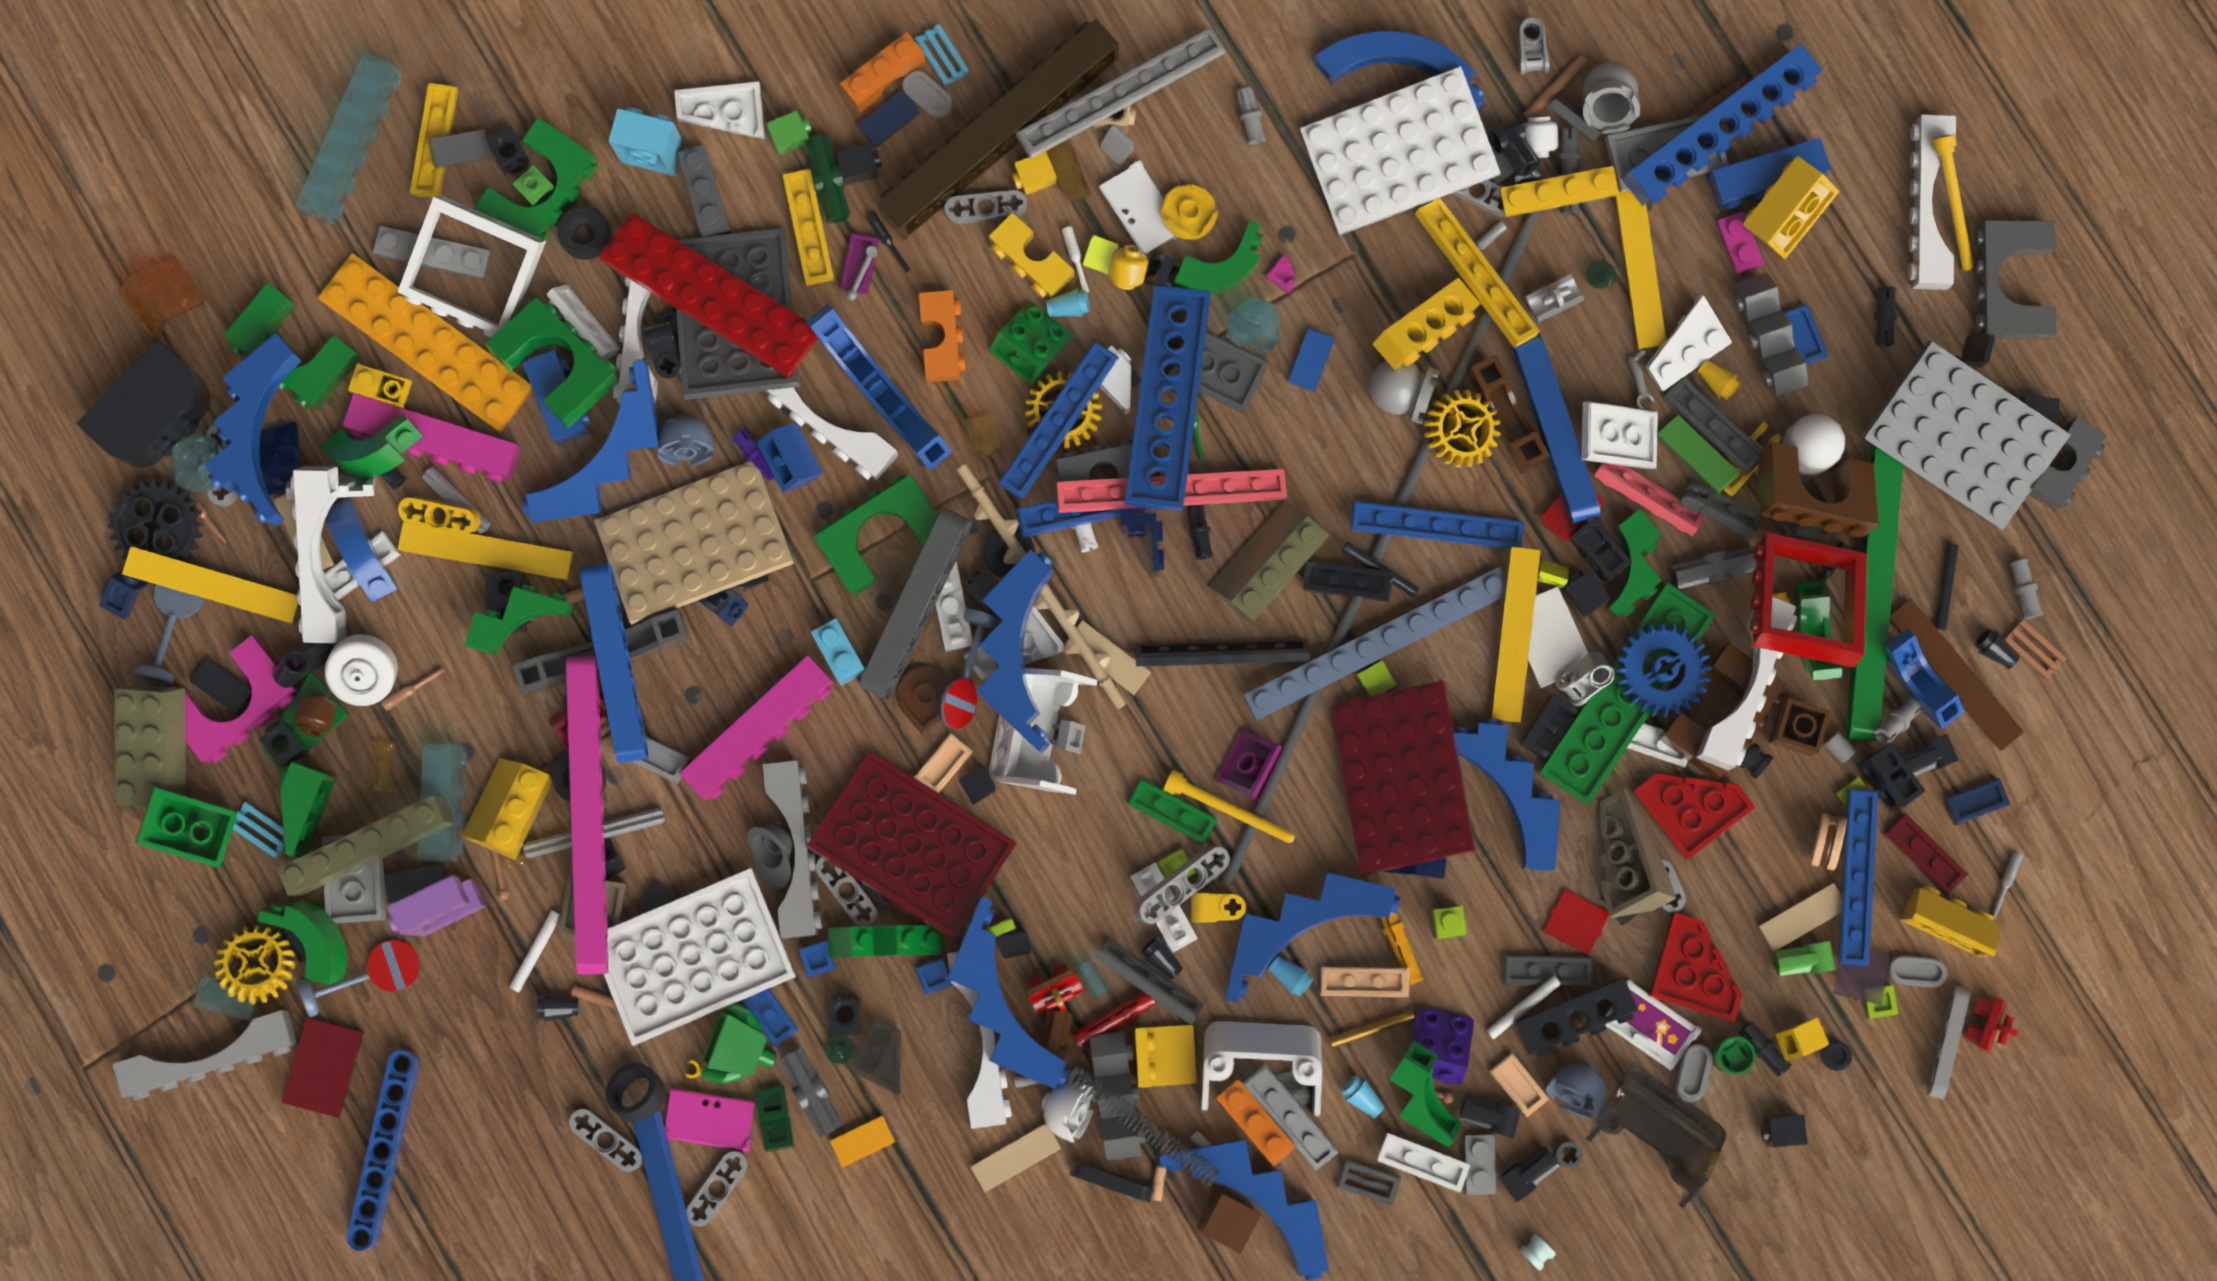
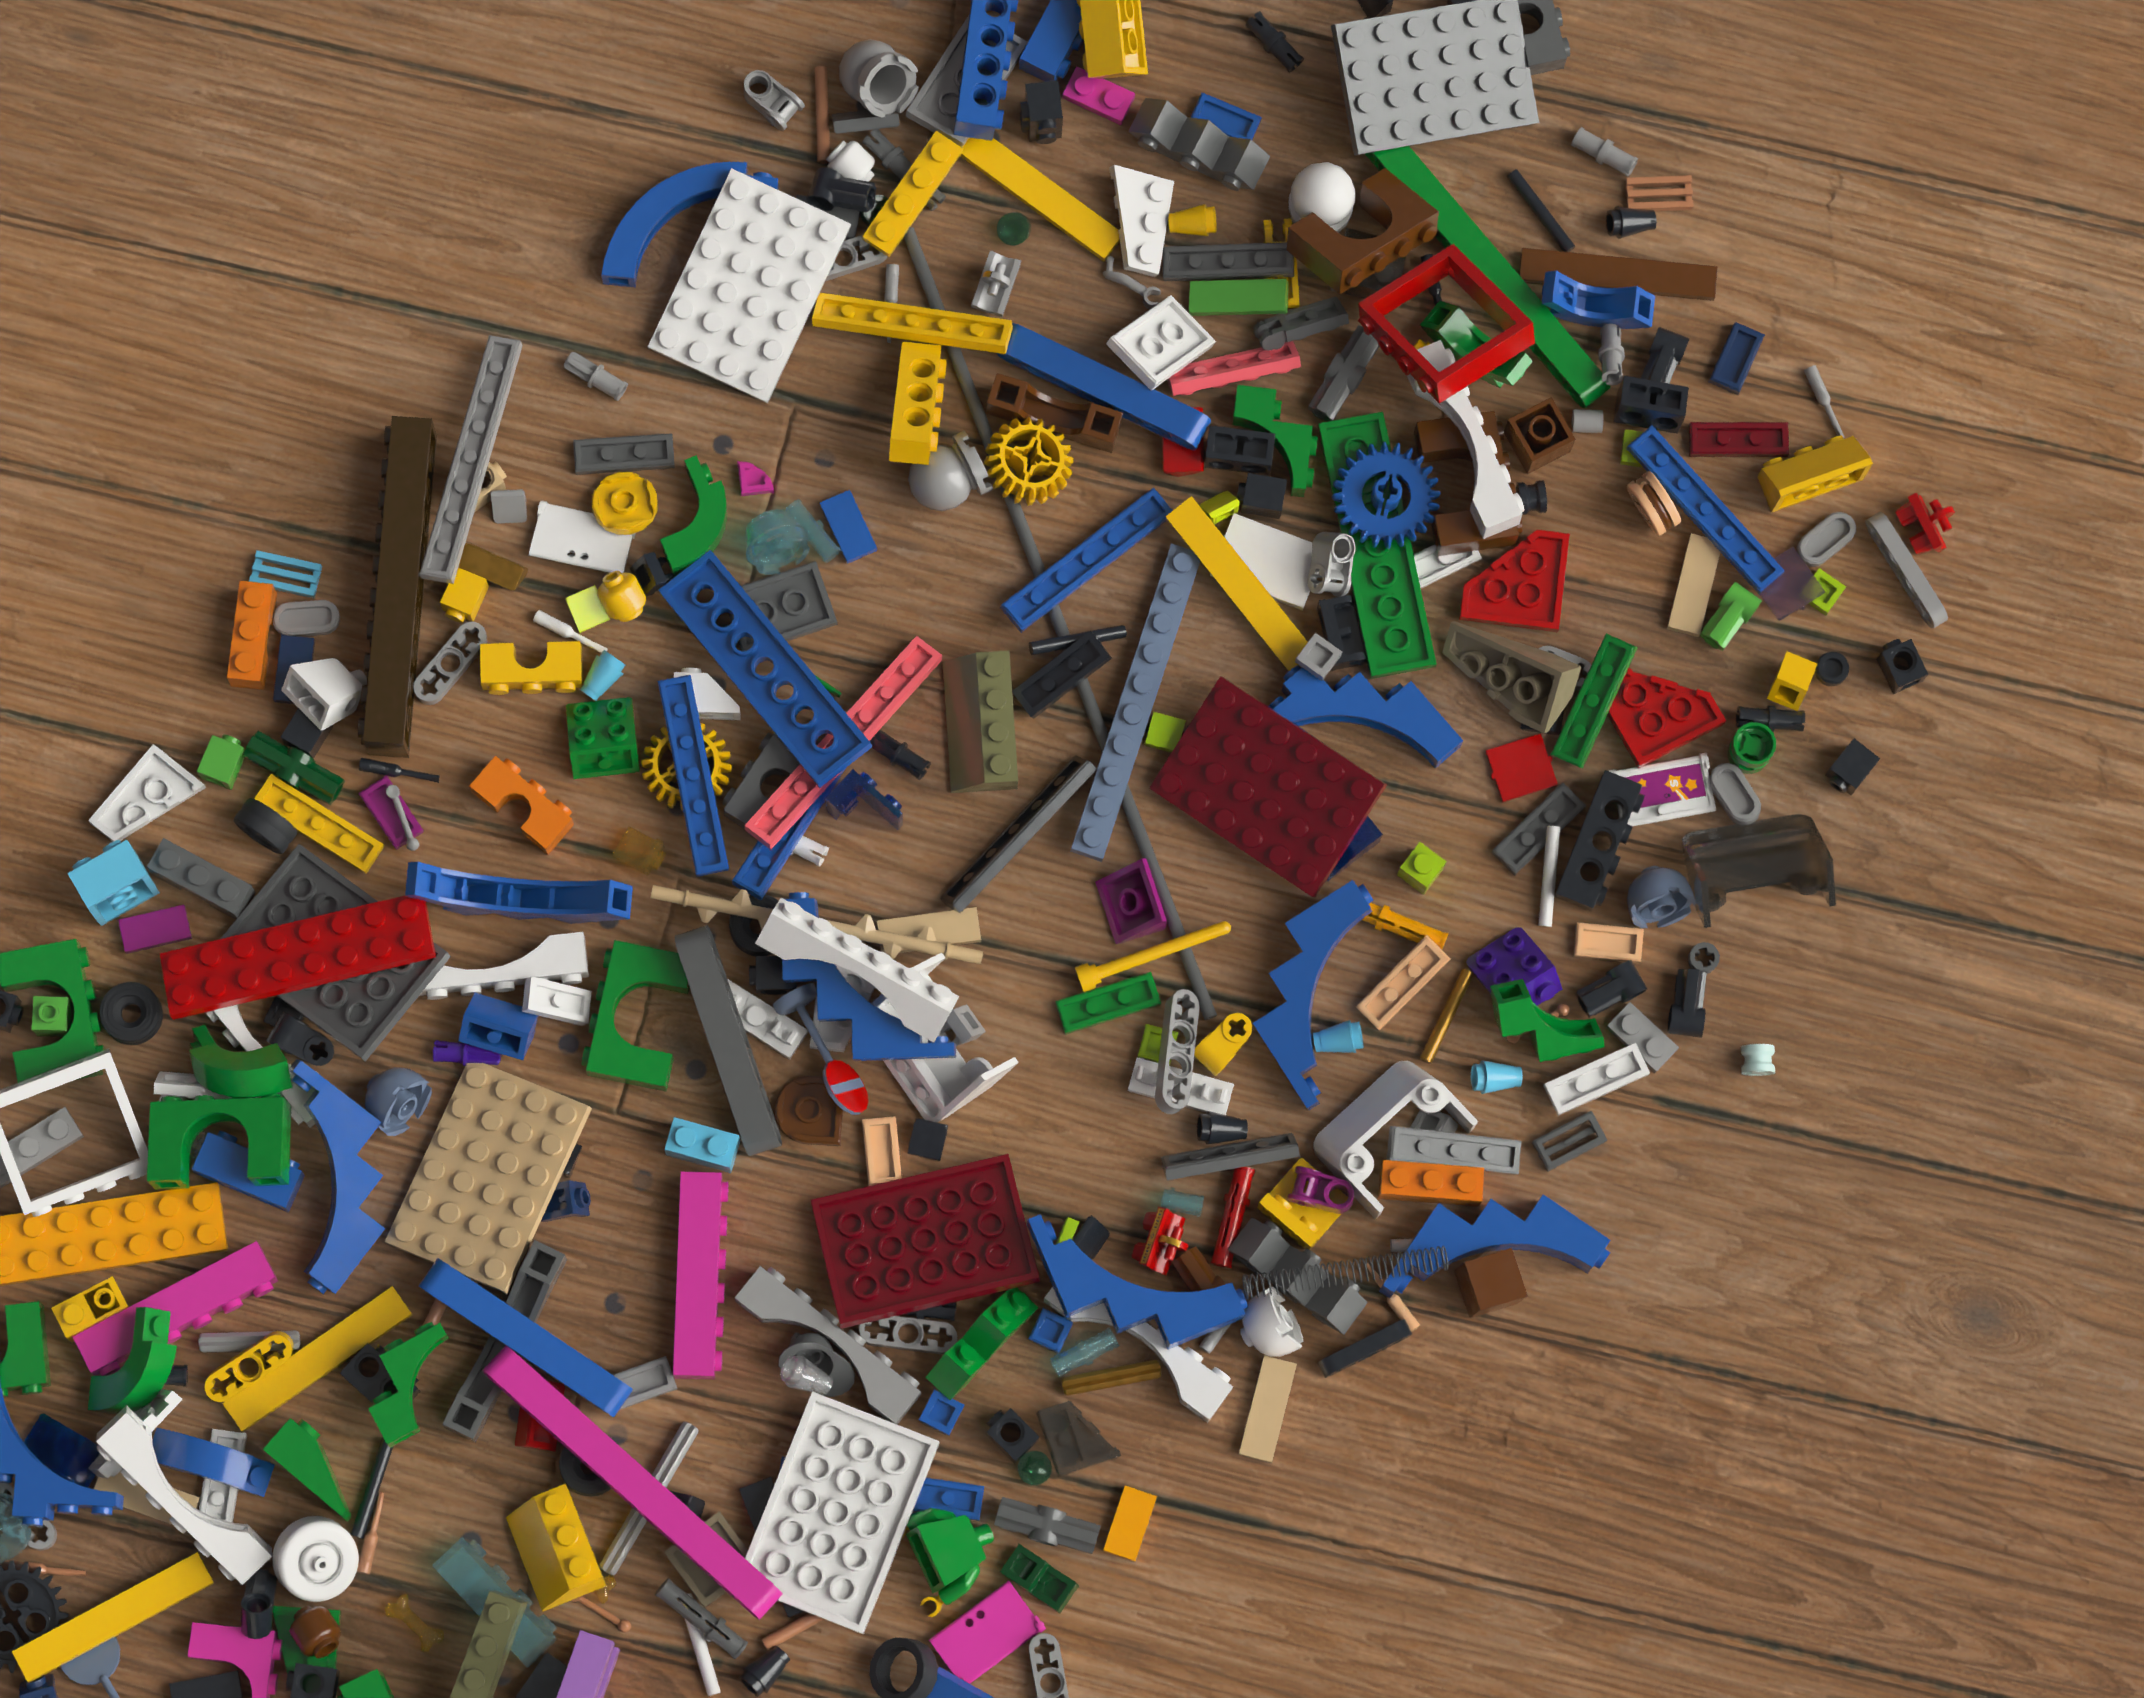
camera: 55 degrees left, 5 degrees down
none -> magenta tile [118,905,192,954]
none -> green arch [189,1024,293,1098]
none -> black tyre [233,798,297,854]
none -> green slope [263,1418,352,1522]
none -> white torso [281,658,367,730]
none -> black bar [350,1437,394,1539]
none -> white plate [522,977,592,1026]
none -> dark grey tile [573,433,675,475]
none -> dark grey pin [655,1578,748,1659]
none -> white arch [755,898,960,1042]
none -> clear cone [780,1355,833,1395]
none -> clear light blue pin [783,499,841,563]
none -> black brick [1020,80,1063,144]
none -> clear light blue pin [1049,1327,1119,1378]
none -> pearl gold axle [1061,1360,1162,1396]
none -> magenta piece [1287,1166,1354,1214]
none -> light grey tile [1295,633,1342,681]
none -> green tile [1551,633,1638,769]
none -> black brick [1876,639,1928,695]

